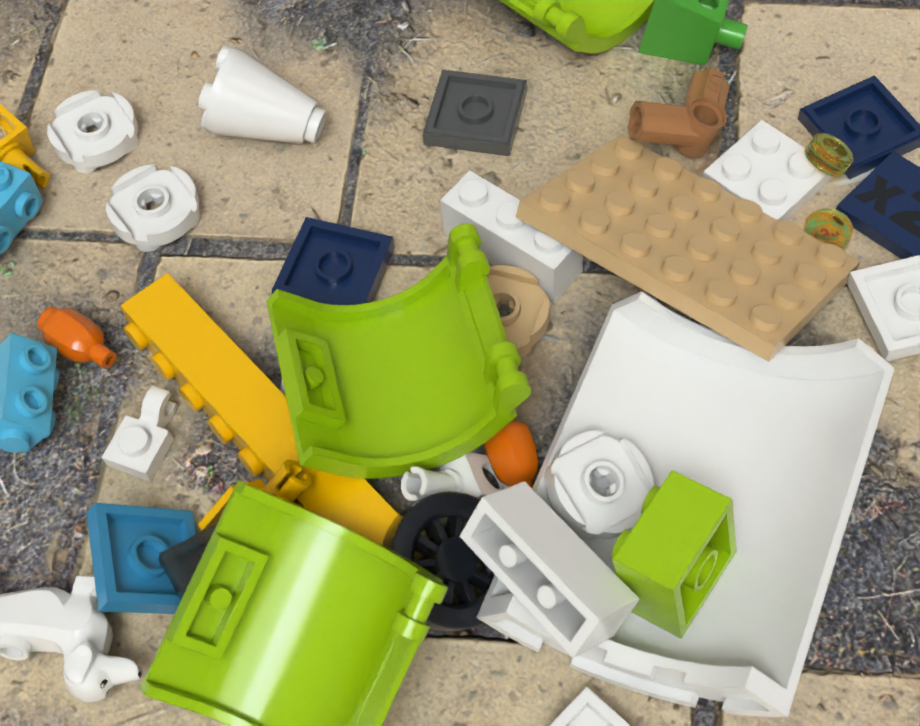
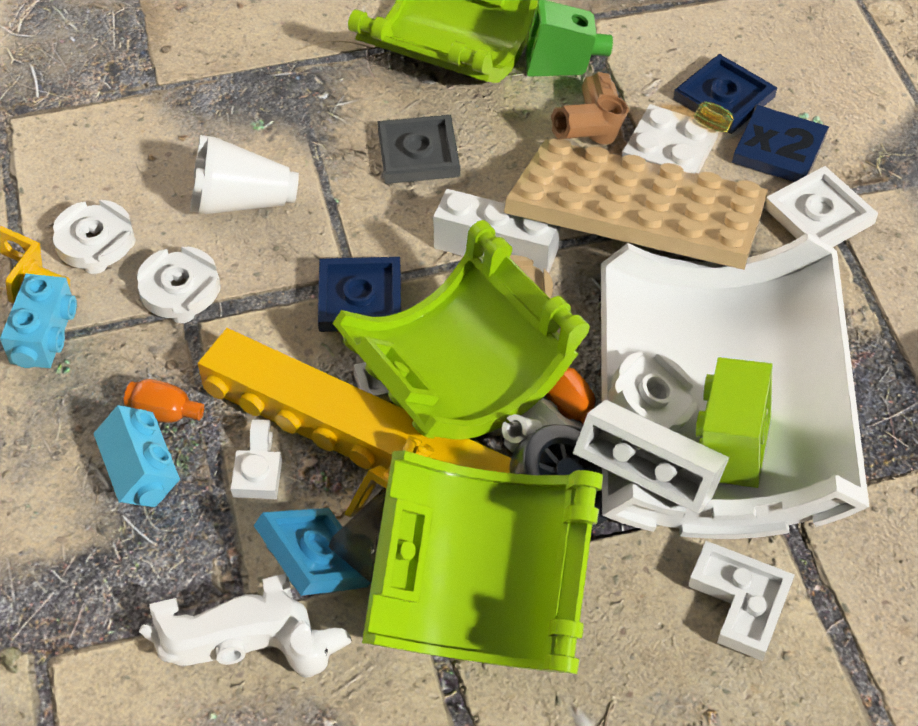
camera: 25 degrees left, 5 degrees down
clear yellow tile [803,208,853,251] -> none

